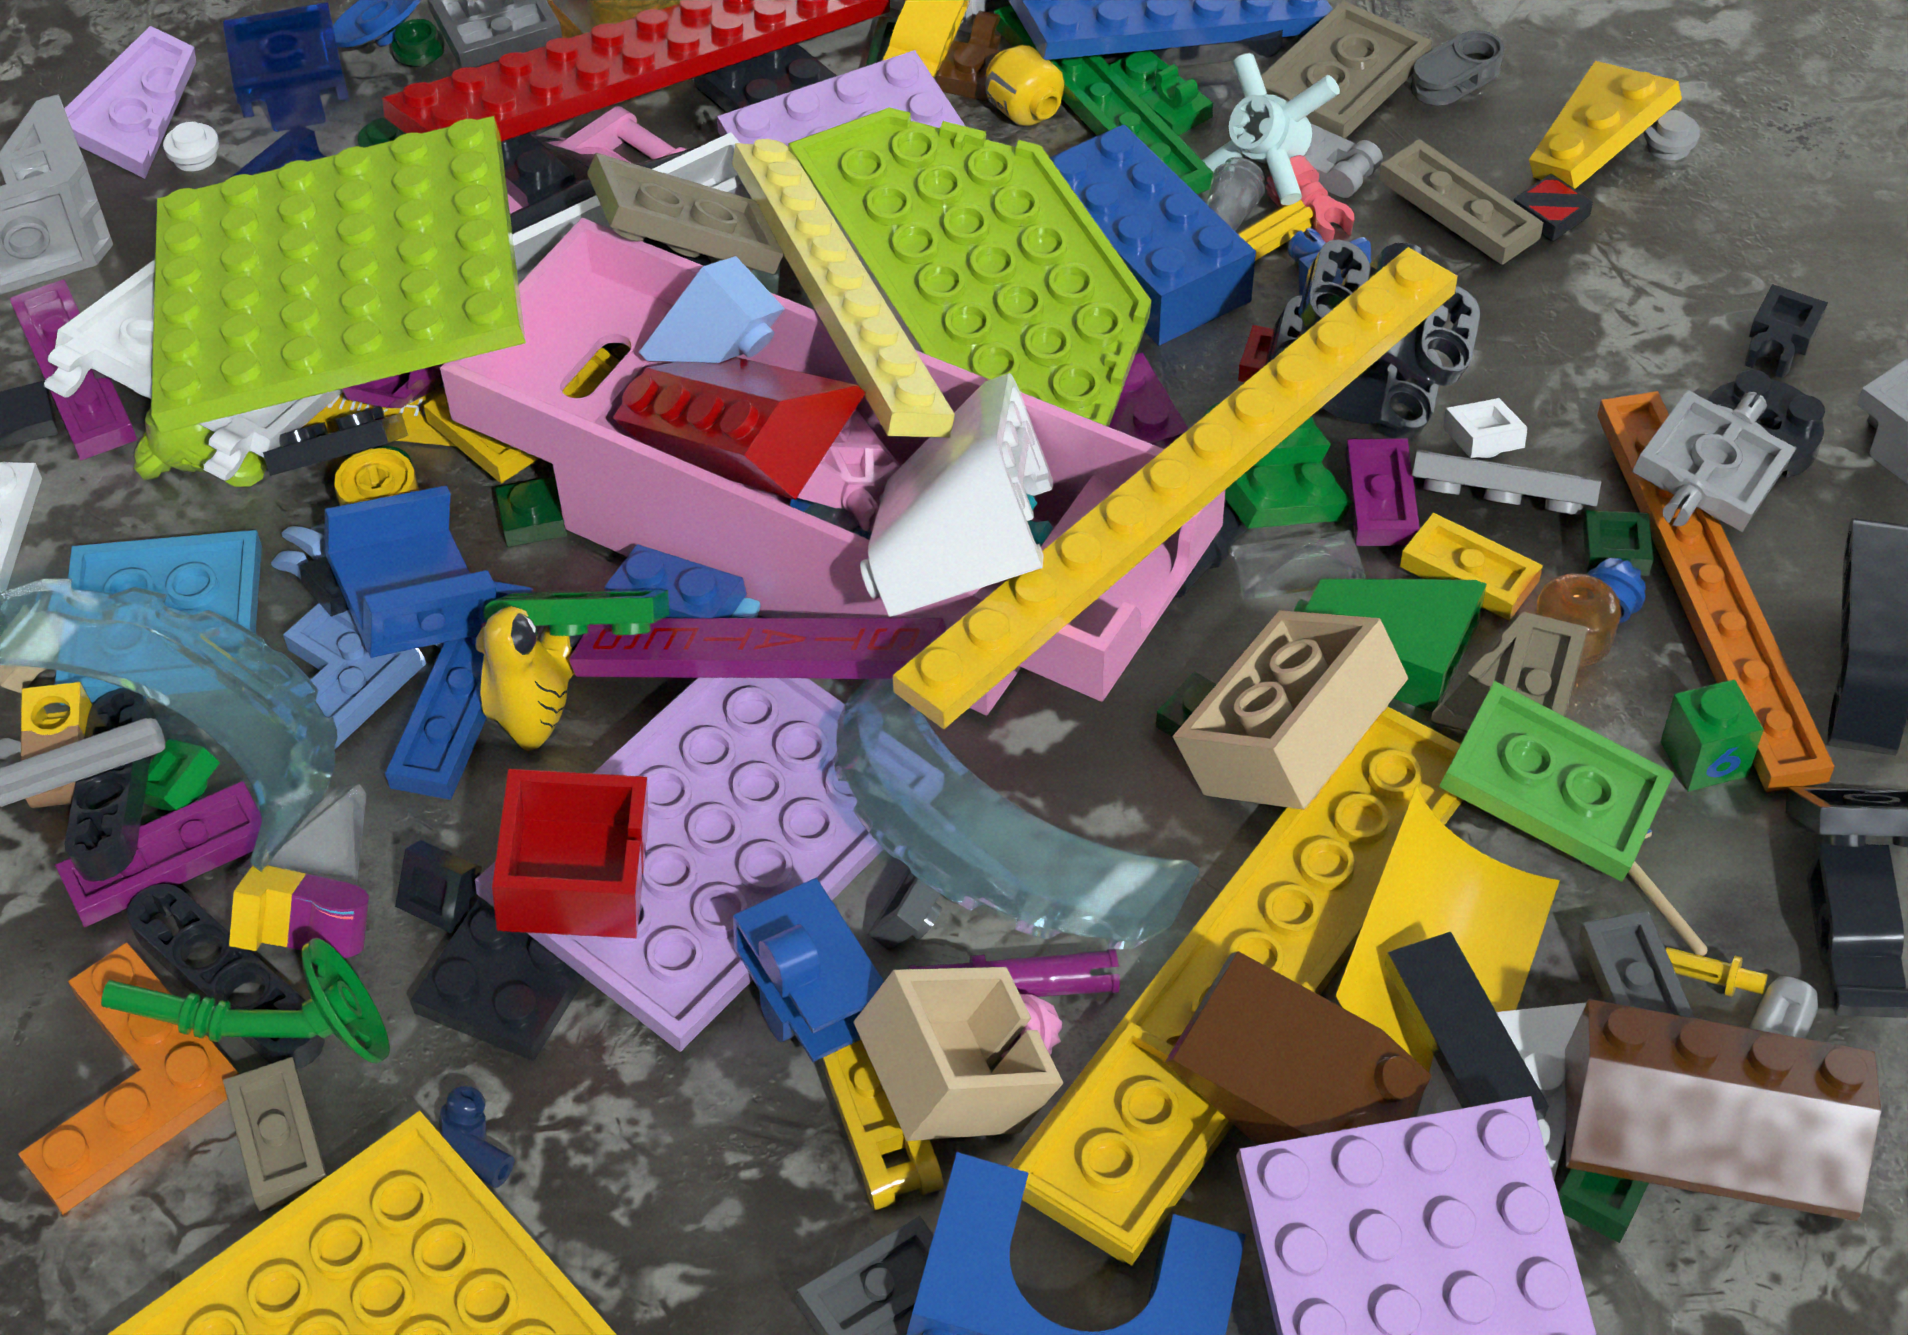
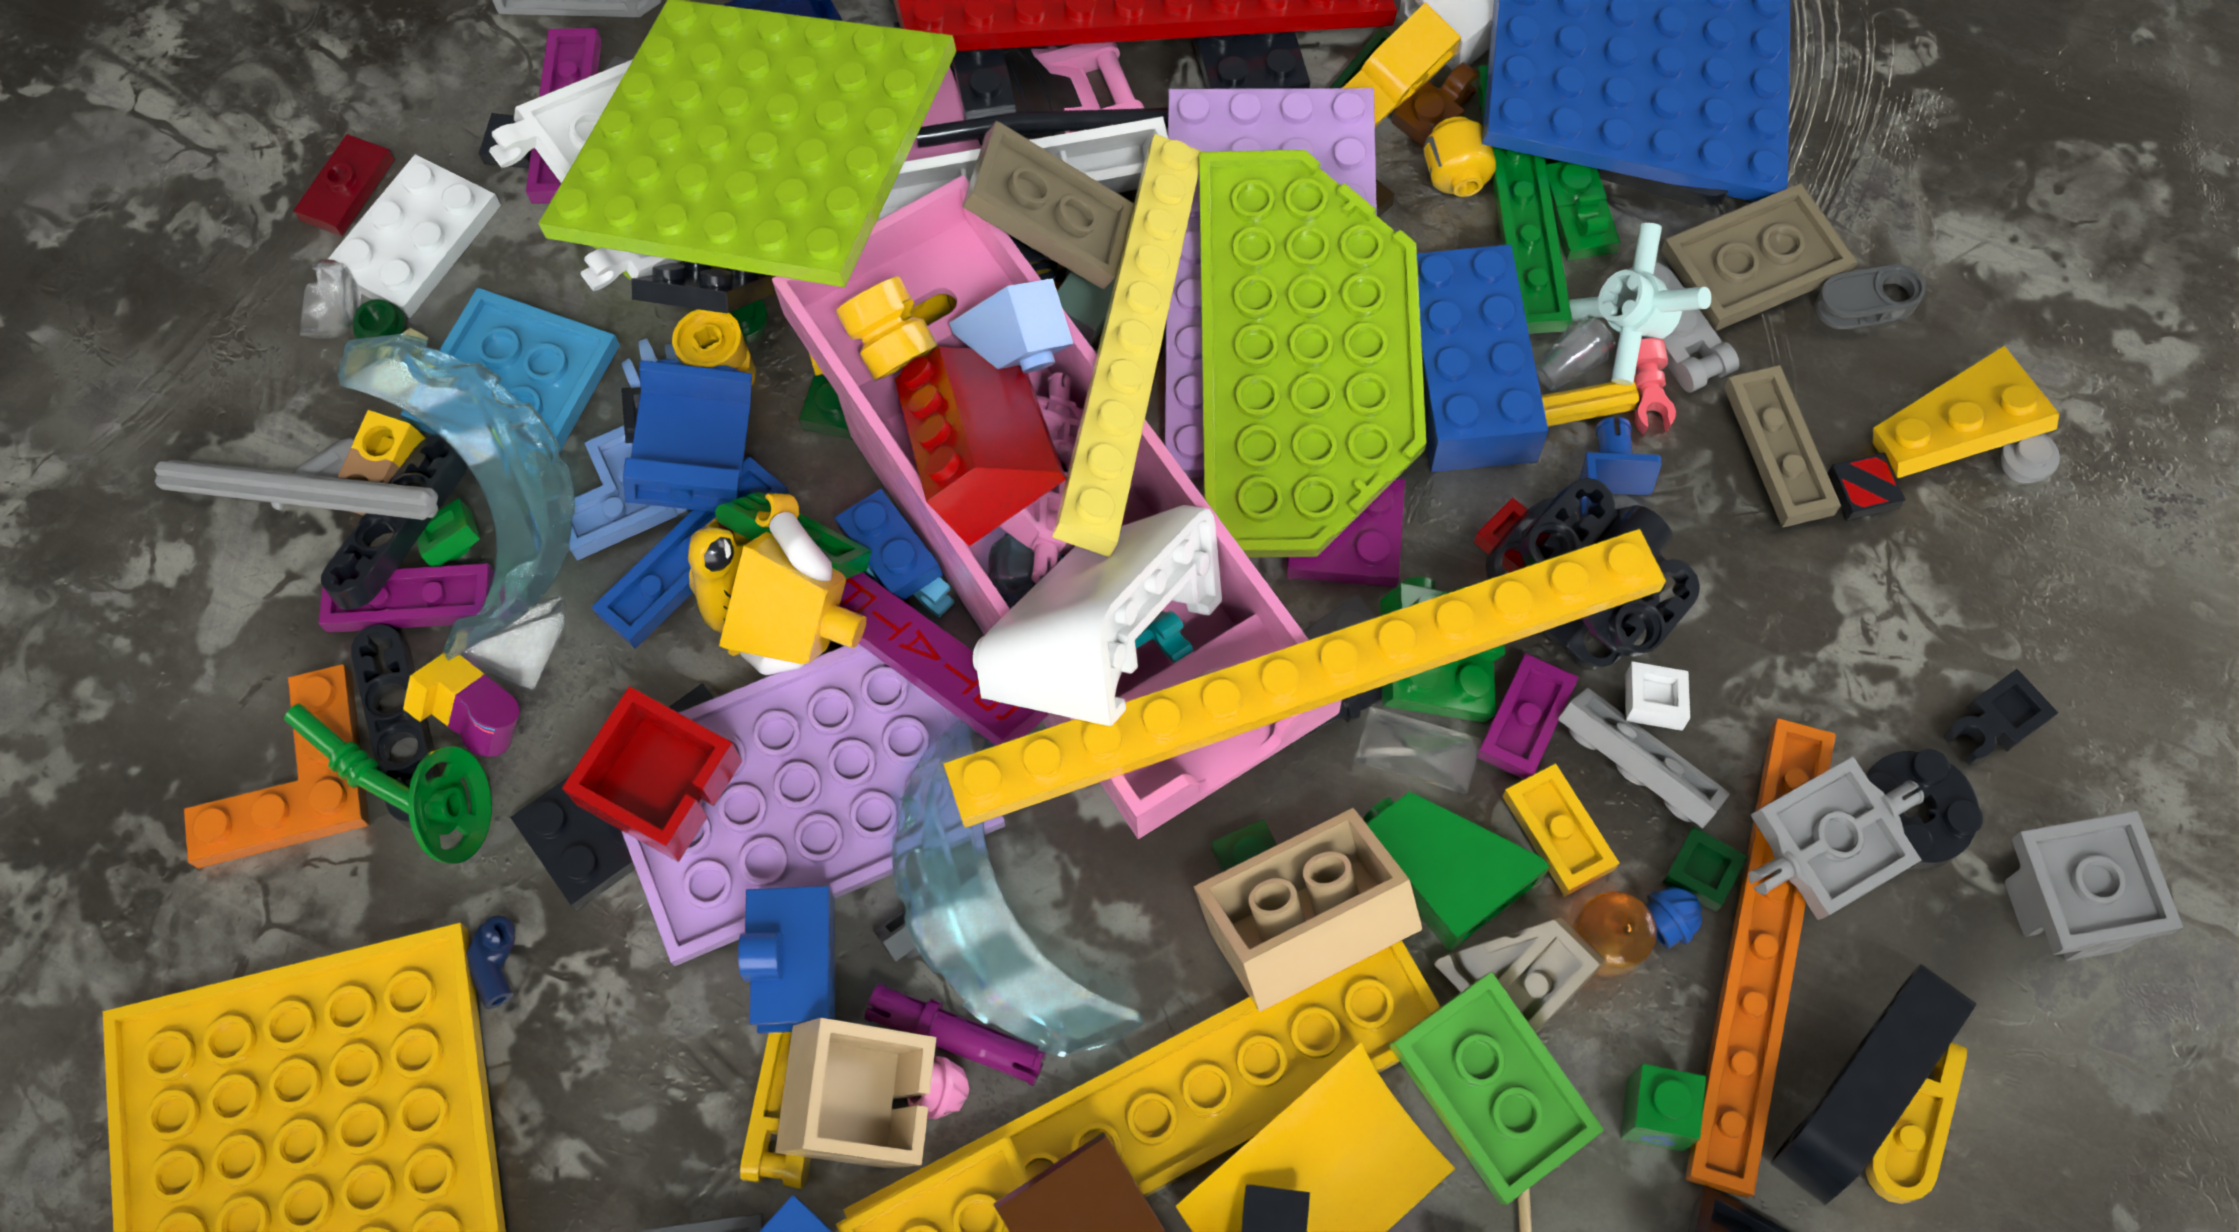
camera: 30 degrees right, 15 degrees up
dark tan plate [223,1057,327,1212] -> none
black tile [395,840,482,933] -> none
none -> yellow torso [719,493,867,675]
none -> yellow wheel [835,276,938,382]

